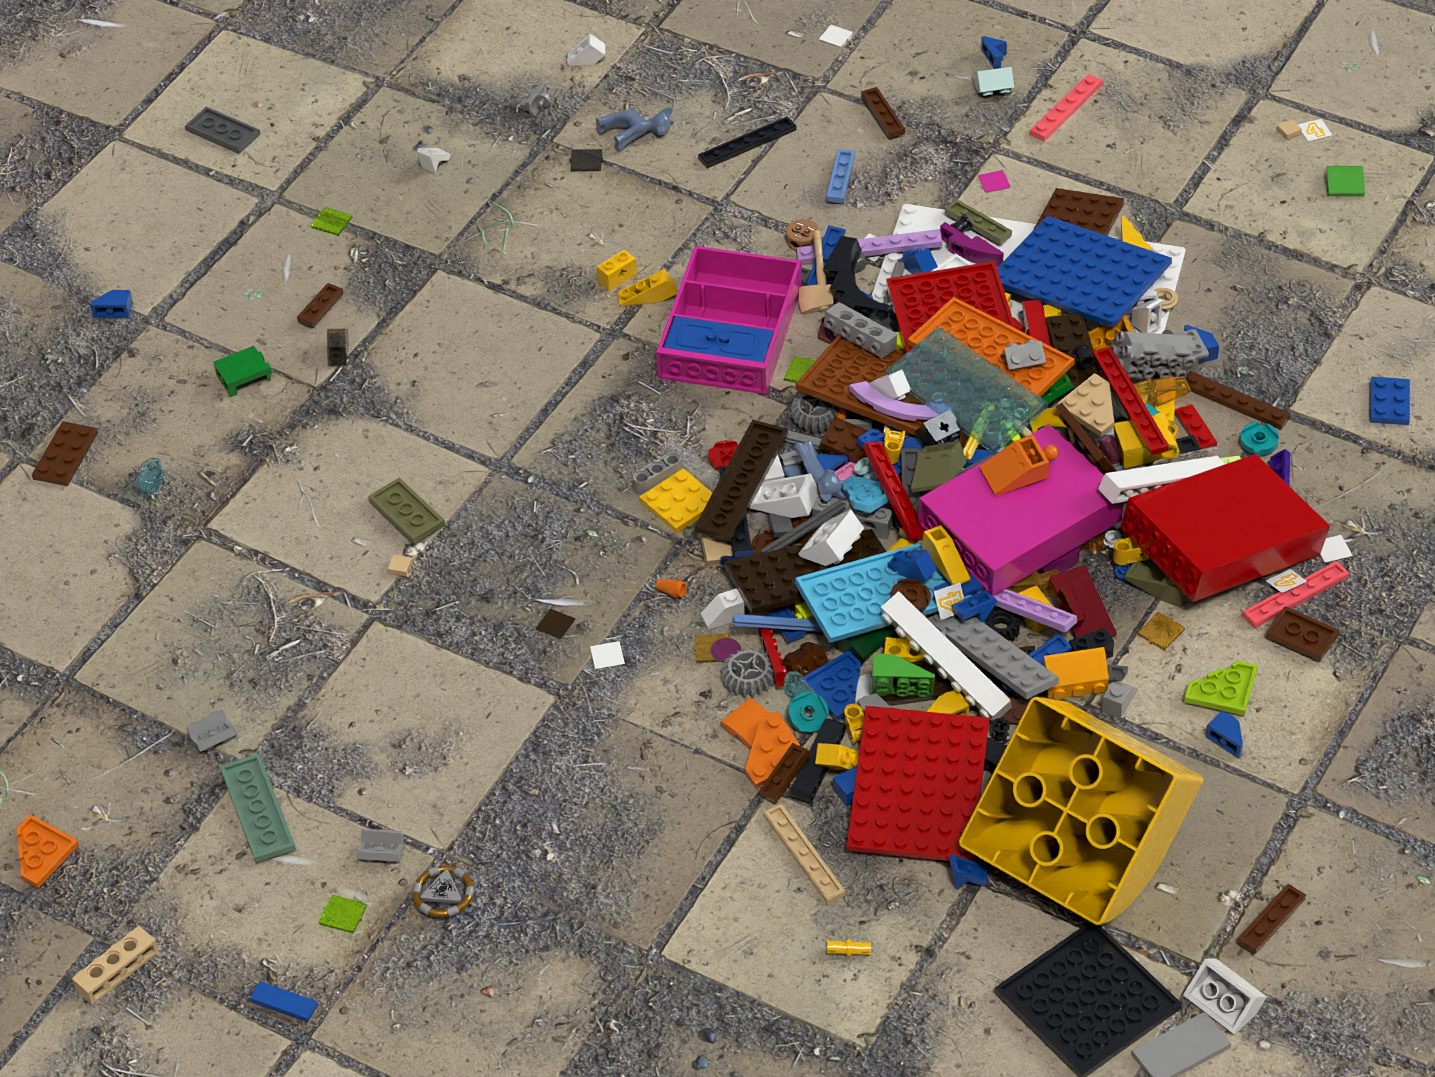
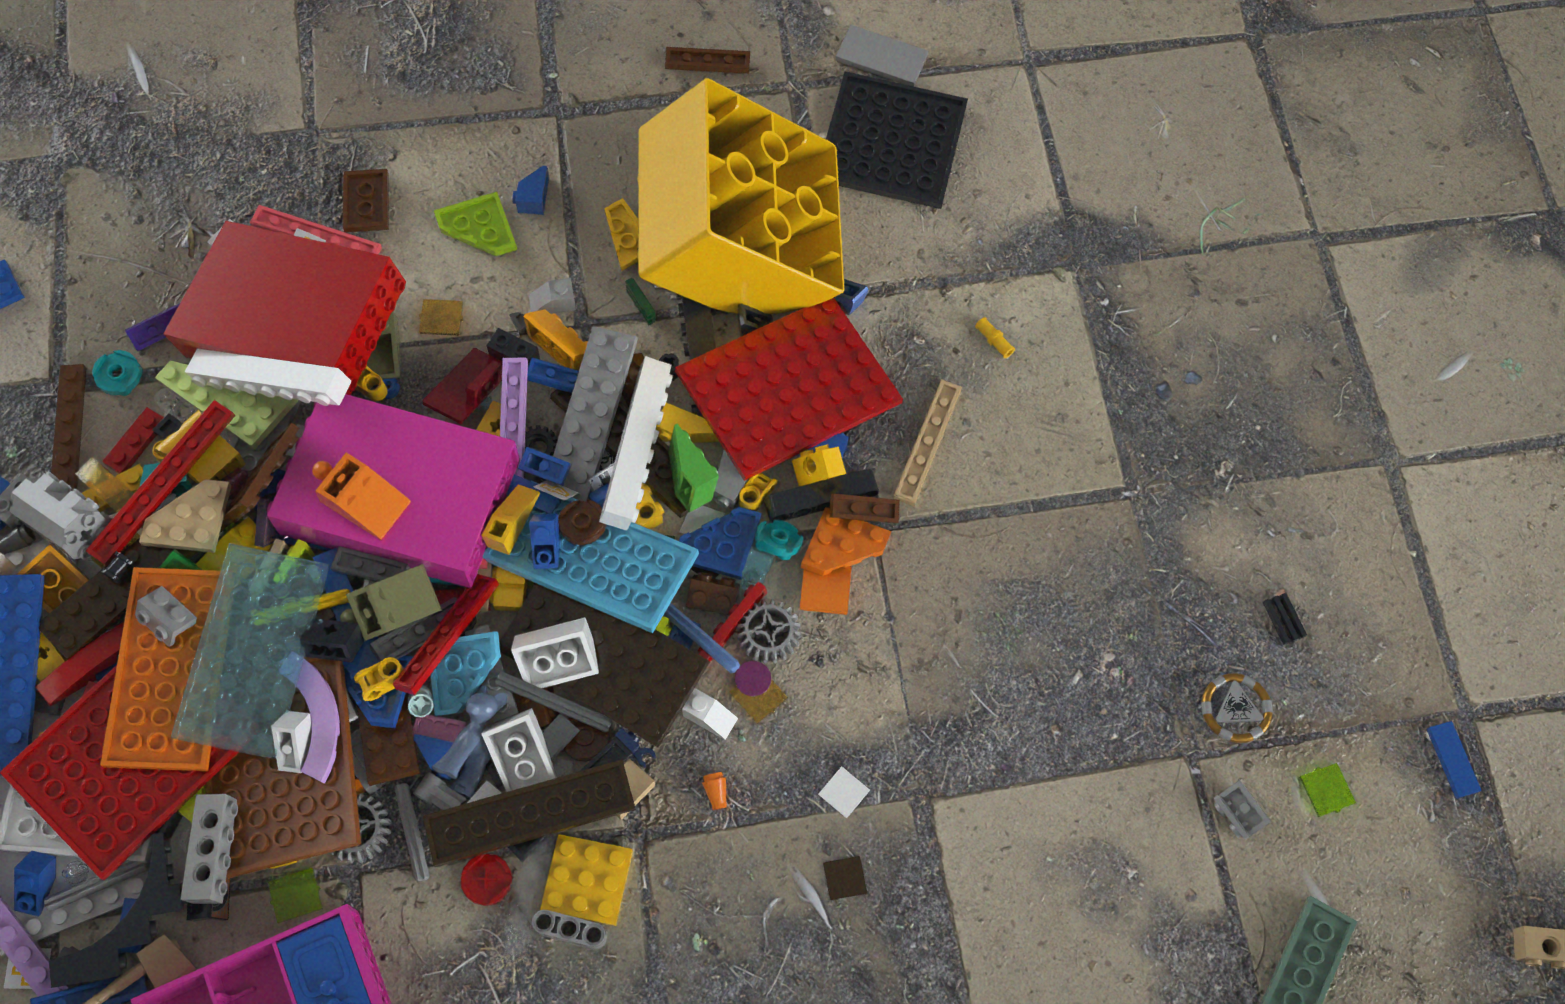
camera: 135 degrees left, 20 degrees up
white slope [1183,958,1267,1034] -> none
none -> black tile [1263,593,1307,645]

